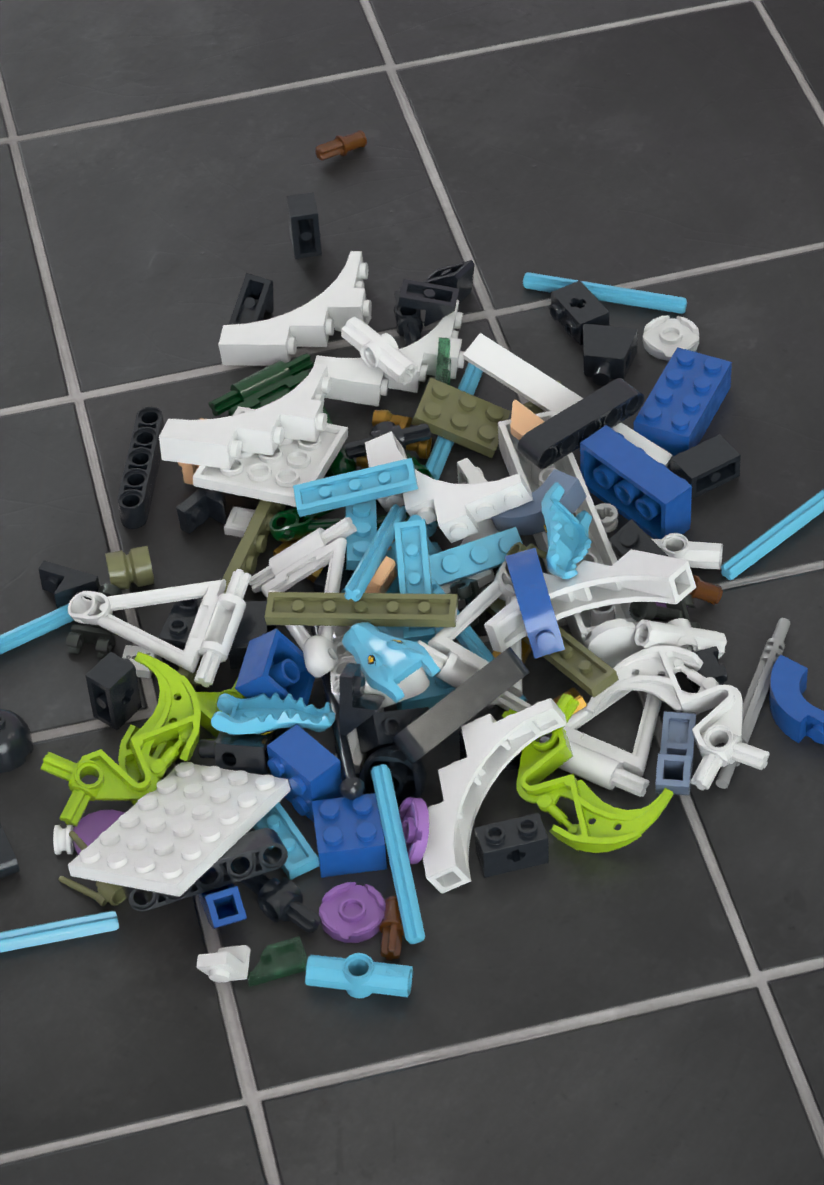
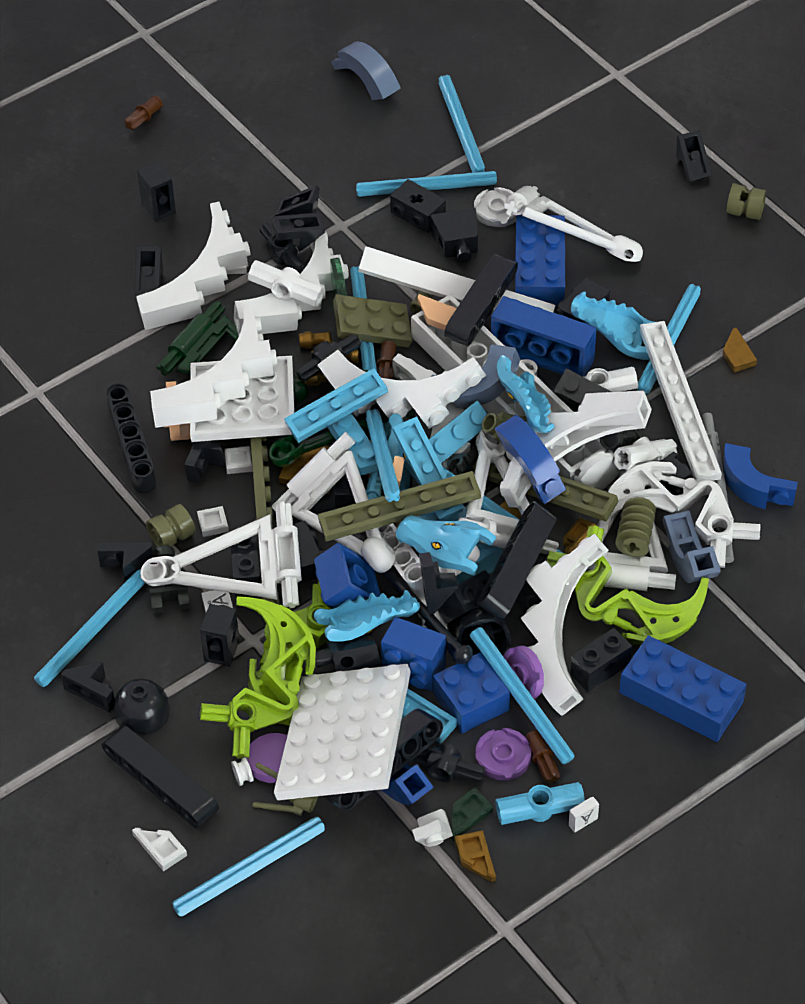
camera: 25 degrees left, 5 degrees up
none -> white tile [197,506,229,537]
none -> sand blue arch [331,41,401,100]
none -> reddish brown axle [377,341,397,379]
none -> medium azure axle [438,75,485,173]
none -> pearl gold tile [455,830,496,882]
none -> white piece [504,186,643,262]
none -> white tile [569,797,599,833]
none -> medium azure animal [571,292,654,360]
none -> olive piece [616,497,656,557]
none -> blue brick [619,635,747,742]
none -> white tile [639,321,722,482]

